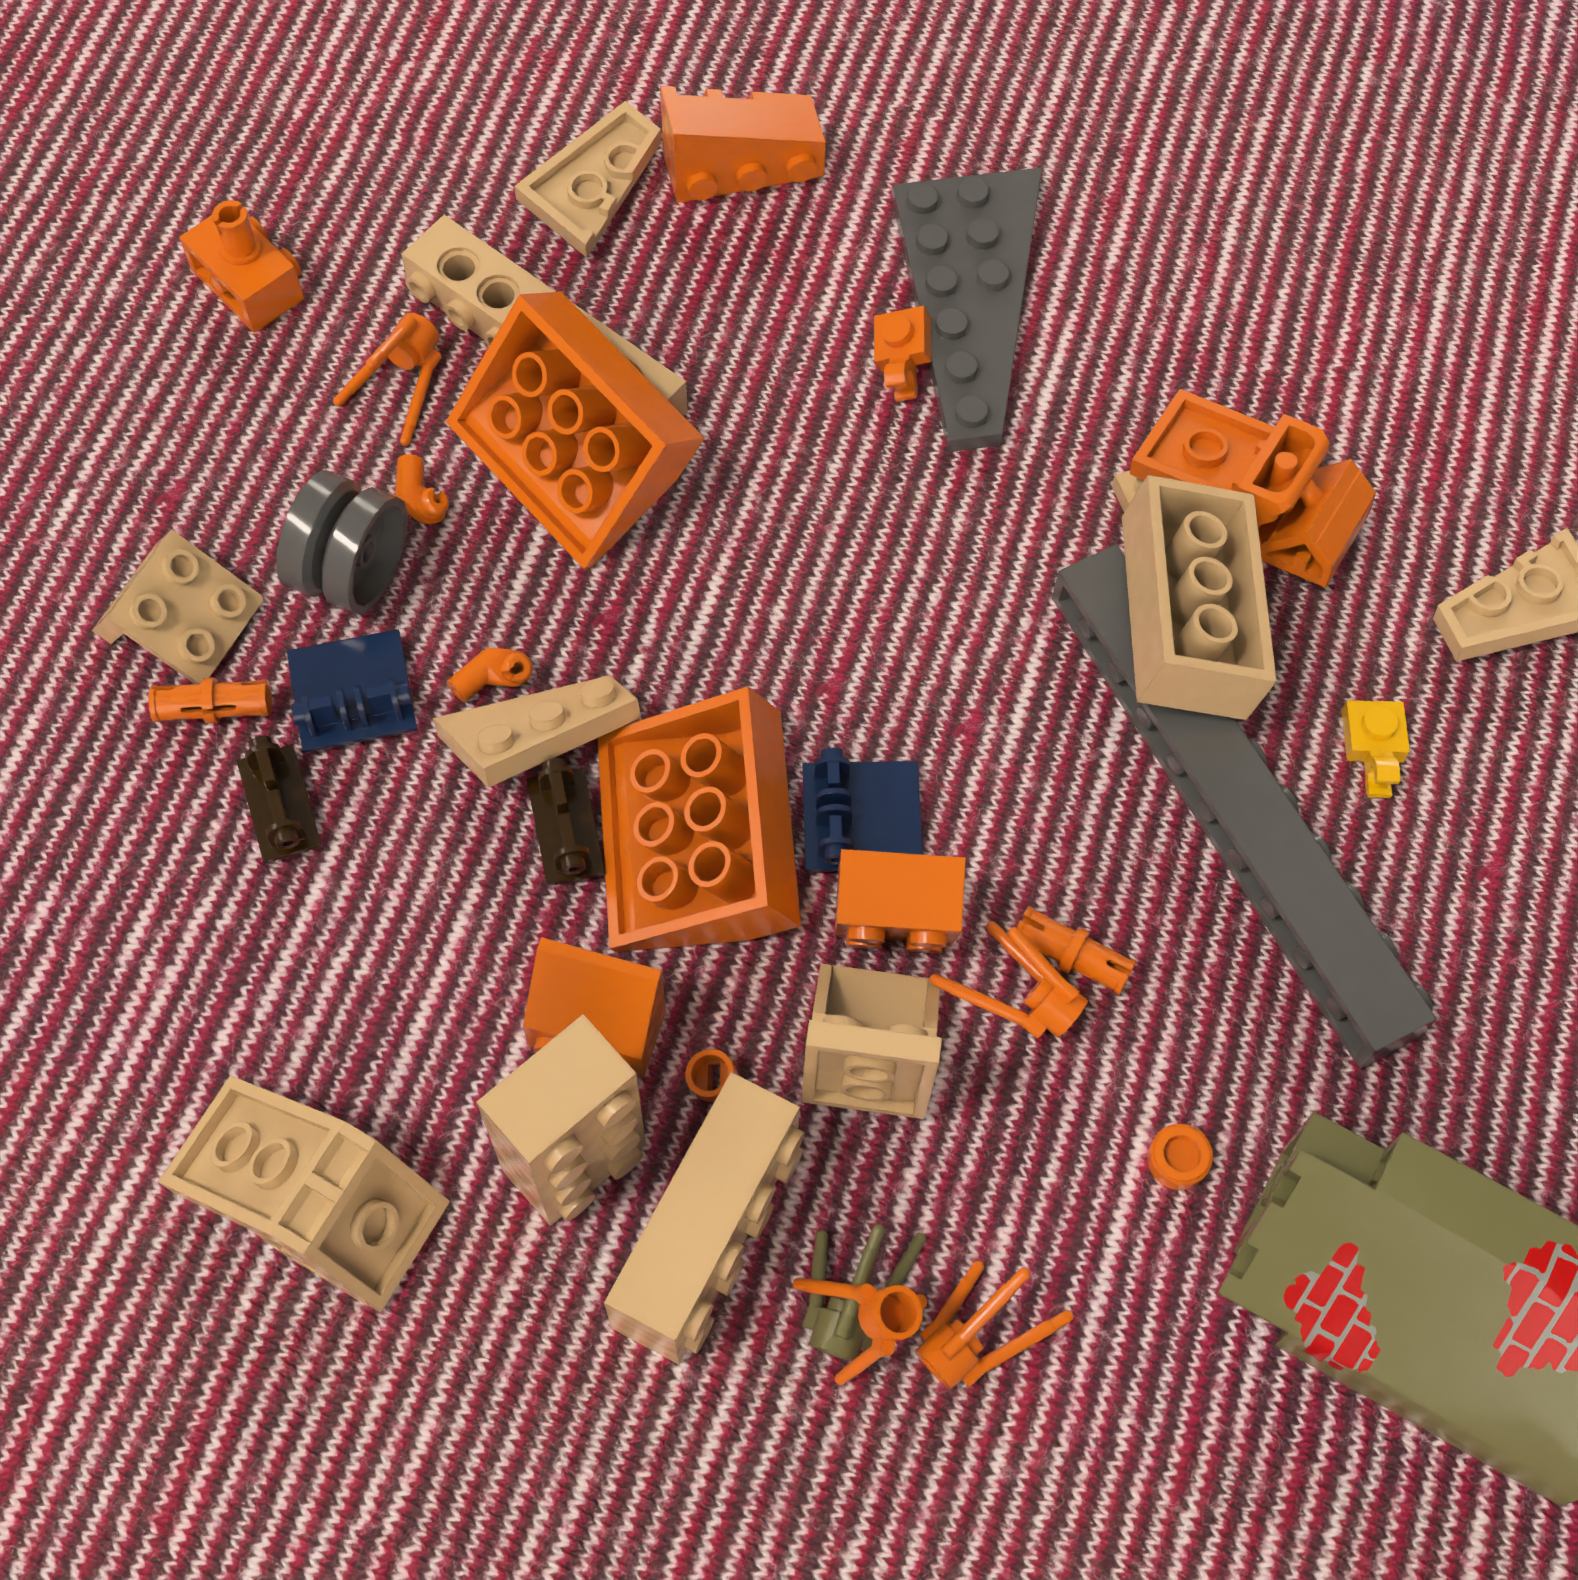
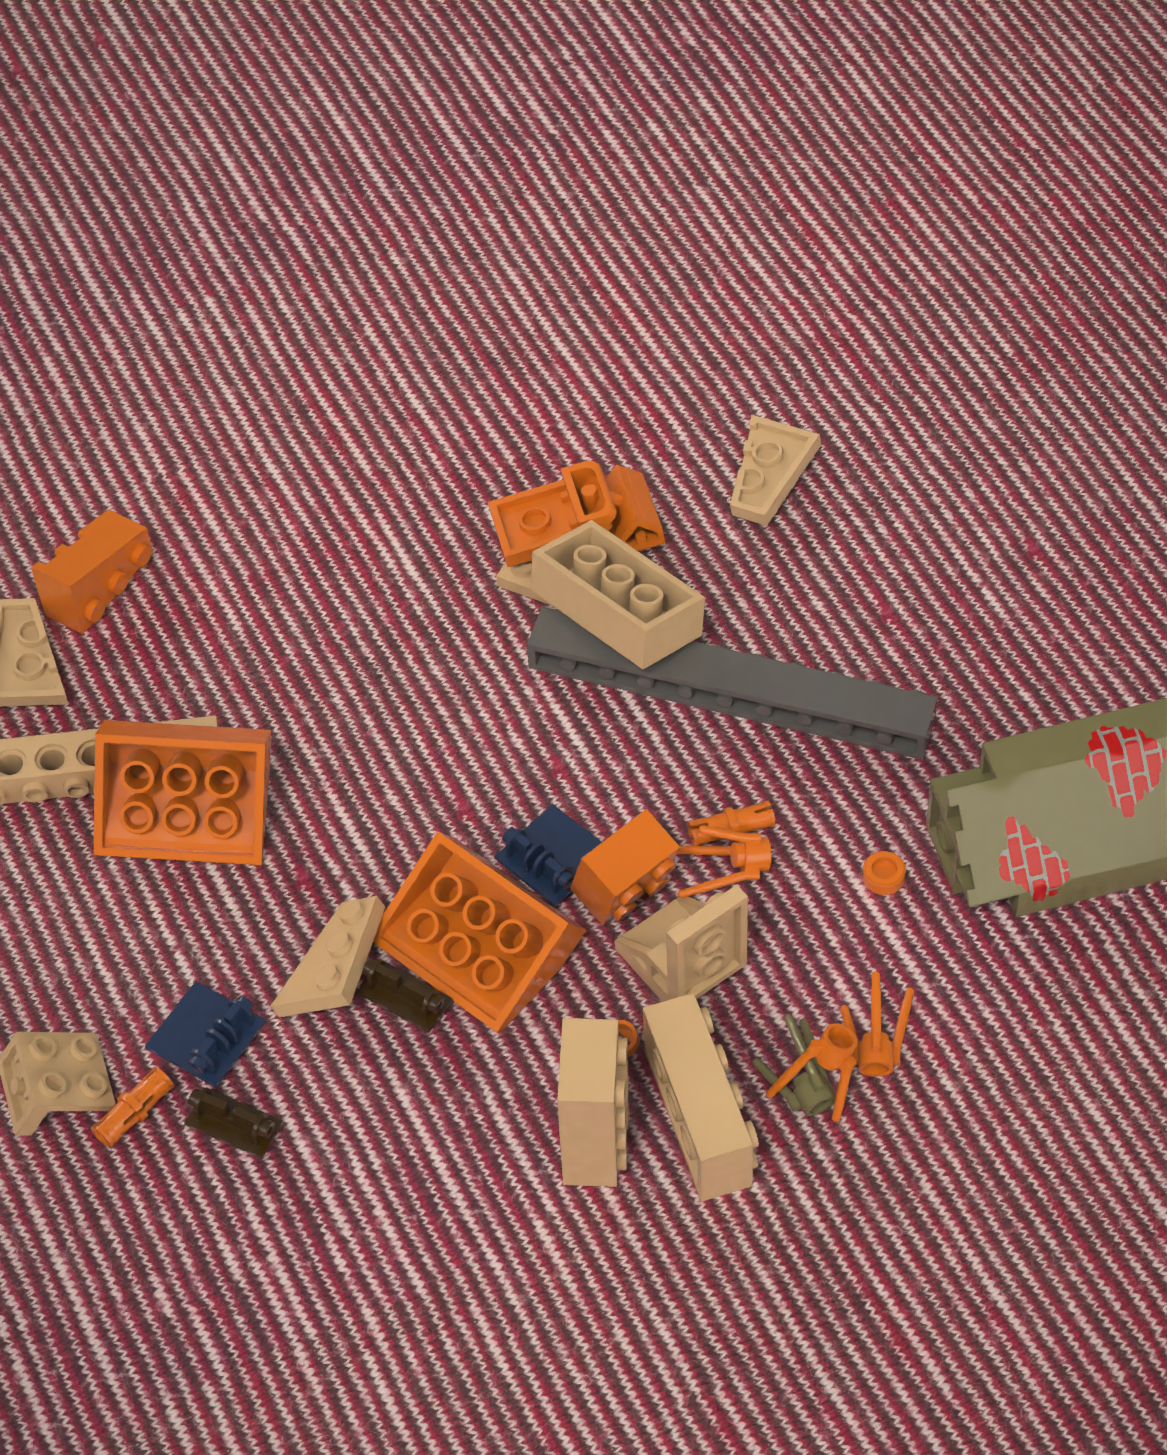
camera: 40 degrees left, 10 degrees down
tan bracket [158,1075,450,1312] -> none
dark grey wheel [277,470,408,615] -> none
orange plant [333,313,442,446] -> none
orange arm [395,454,449,525] -> none
orange arm [446,648,533,703] -> none
orange slope [523,937,666,1078] -> none
orange plate [874,305,931,402] -> none
dark grey wing [891,167,1042,452] -> none
yellow plate [1341,700,1410,798] -> none

